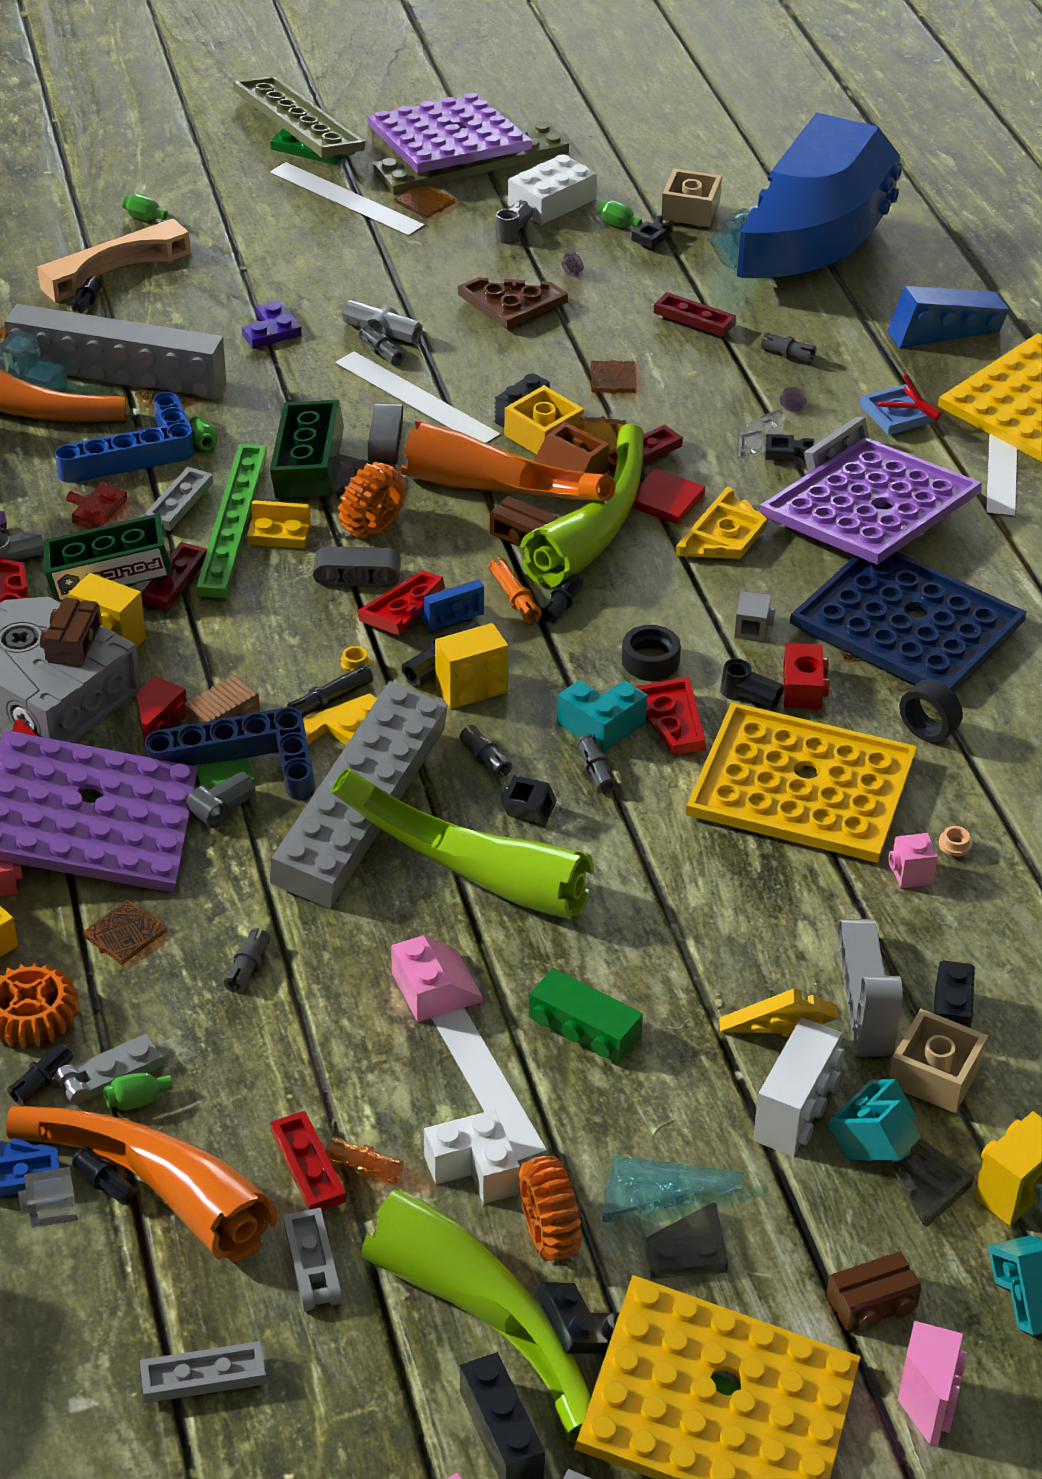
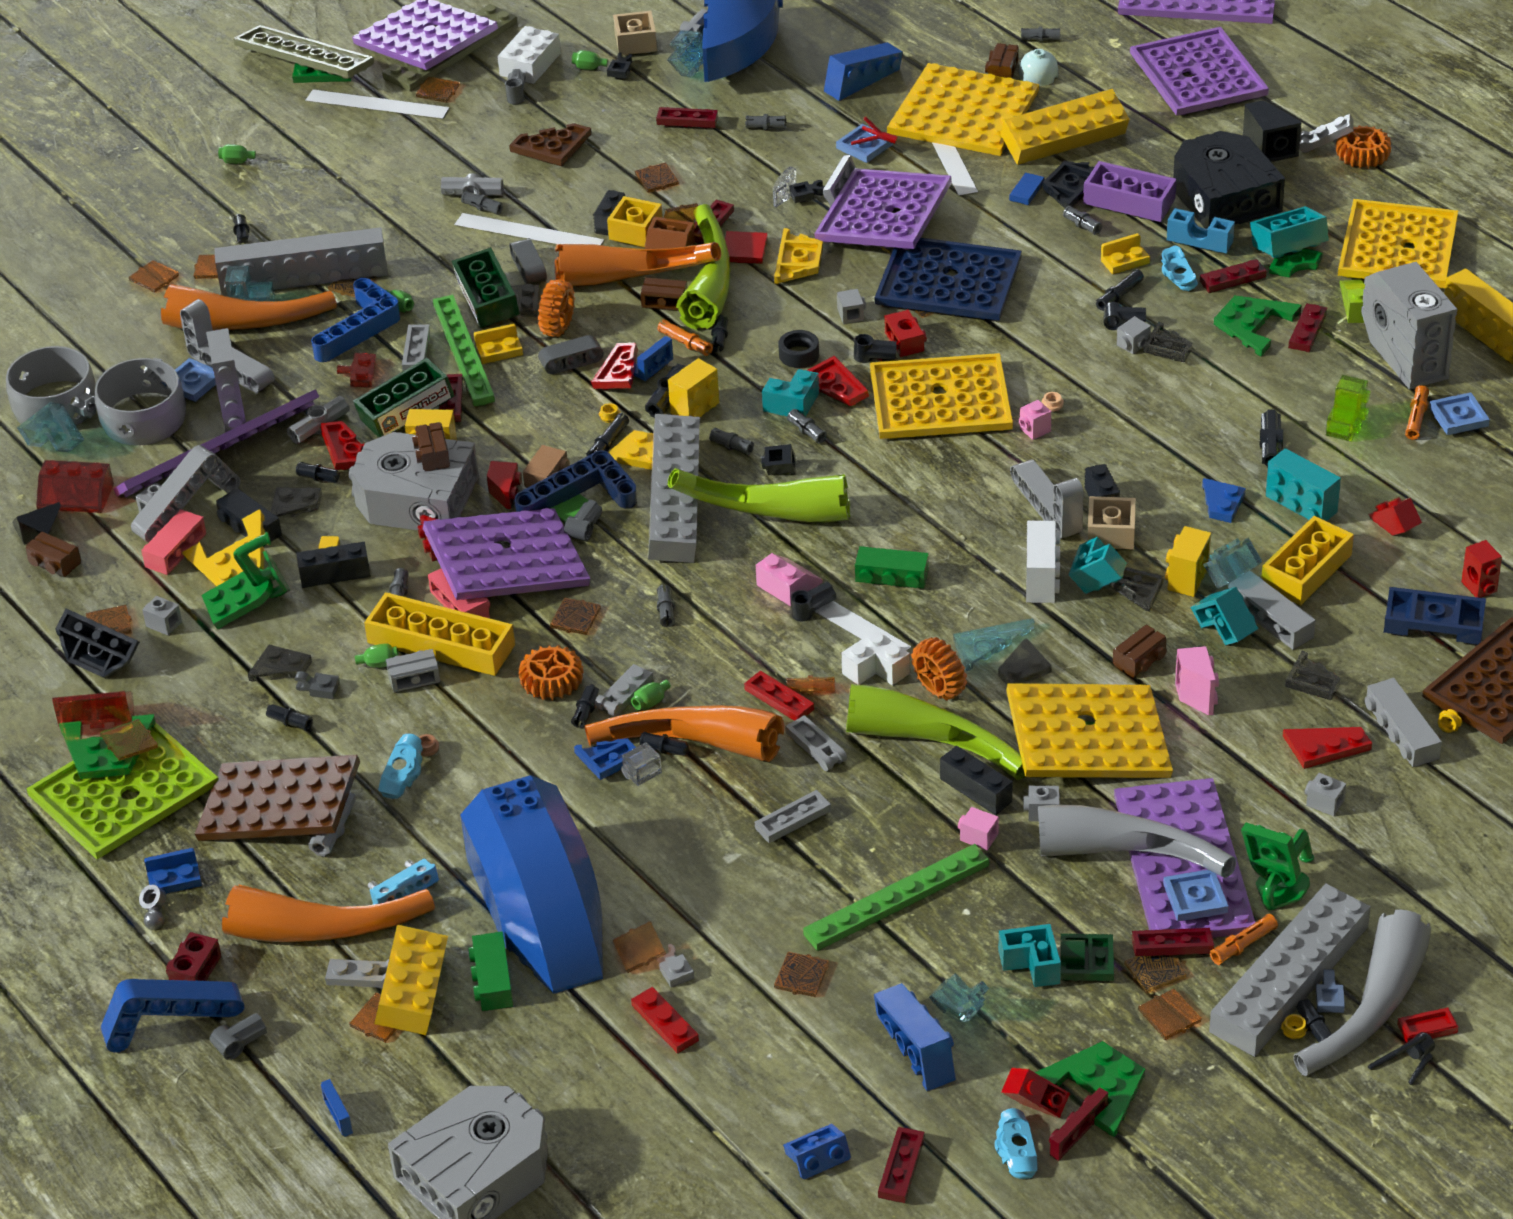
camera: 20 degrees left, 0 degrees up
light nougat arch [37,219,191,303] -> none
dark purple plate [242,300,302,349] -> none
black plate [536,1282,619,1354] -> none
clear purple plate [561,252,584,277] -> none
yellow wing [719,988,837,1037] -> none
plate [780,387,807,411] -> none
black tyre [899,679,963,743] -> none
none -> black piece [791,581,836,622]

